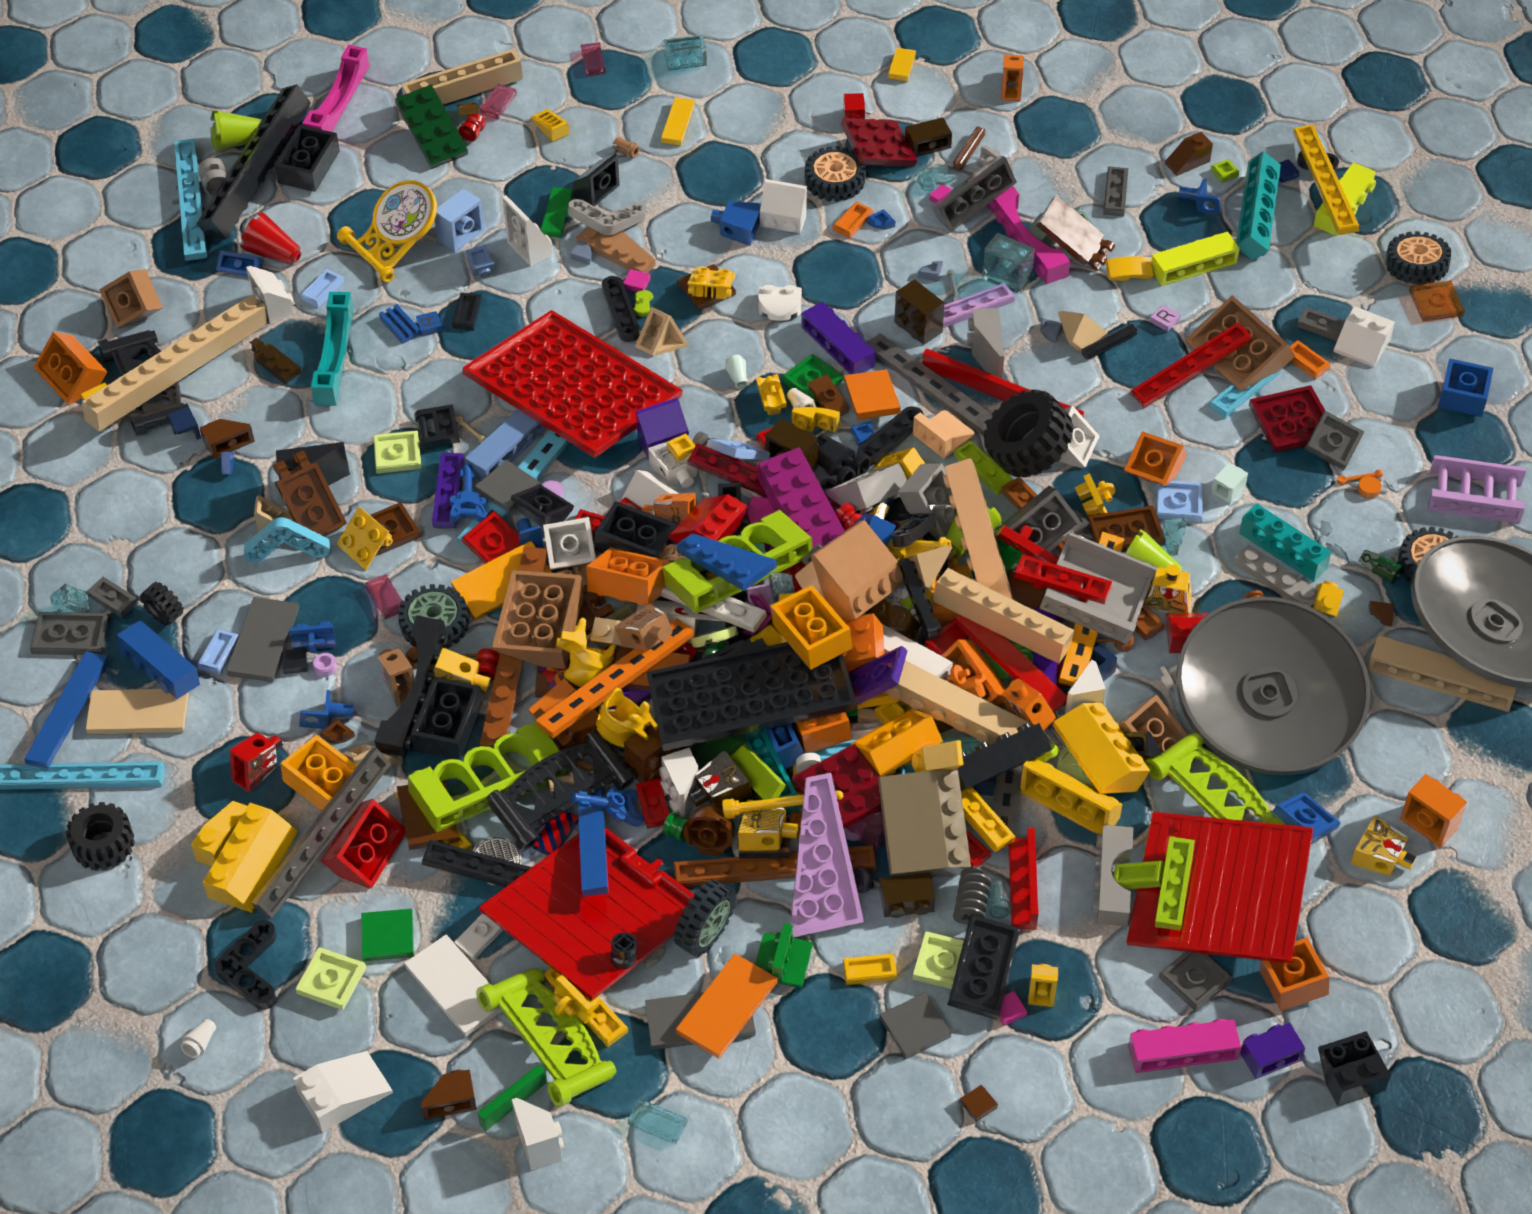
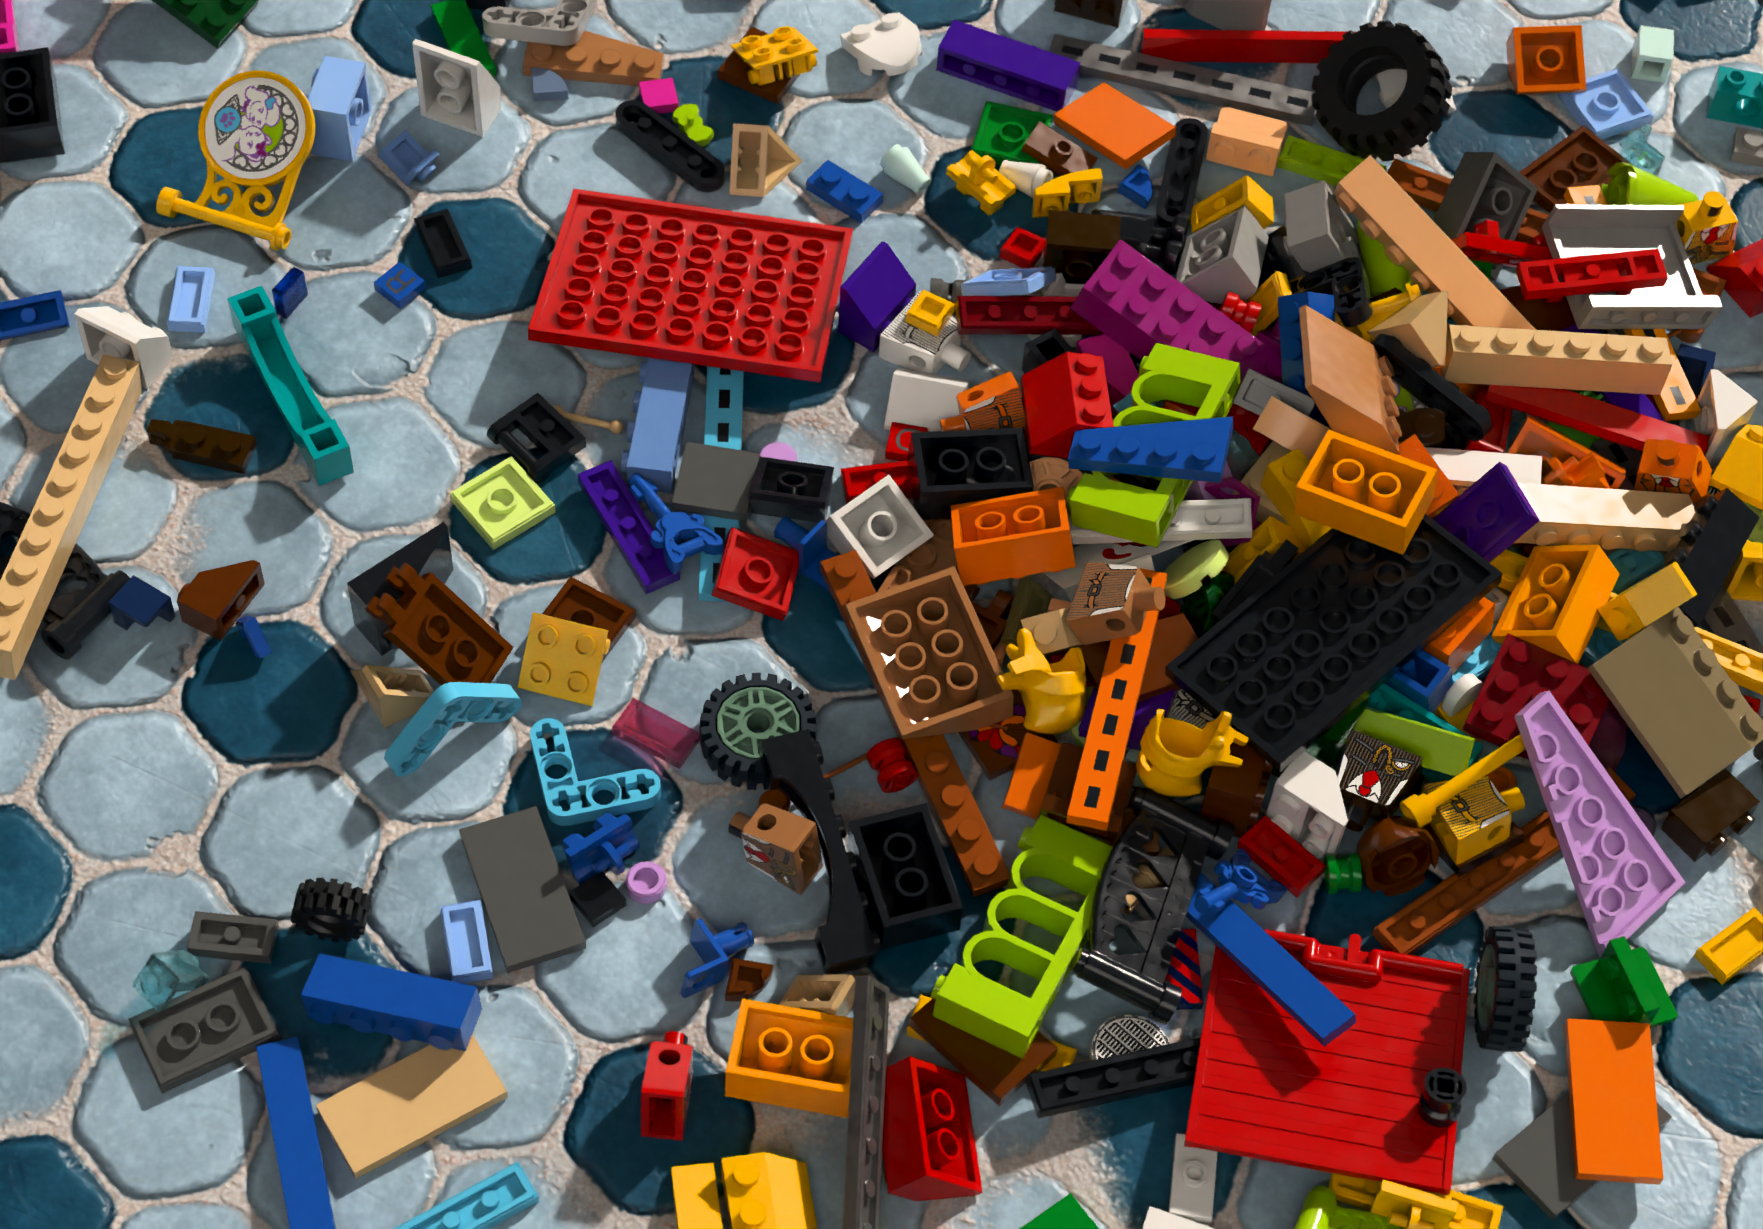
camera: 35 degrees left, 5 degrees up
red cone [240,212,302,265] -> none
blue tile [379,304,421,344] -> none
yellow torso [434,648,491,691] -> none
light orange tile [451,541,553,621] -> none
yellow hips [1075,473,1115,516] -> none
none -> clear blue tile [272,267,308,319]
none -> medium azure beam [530,718,661,826]
none -> blue plate [806,160,883,224]

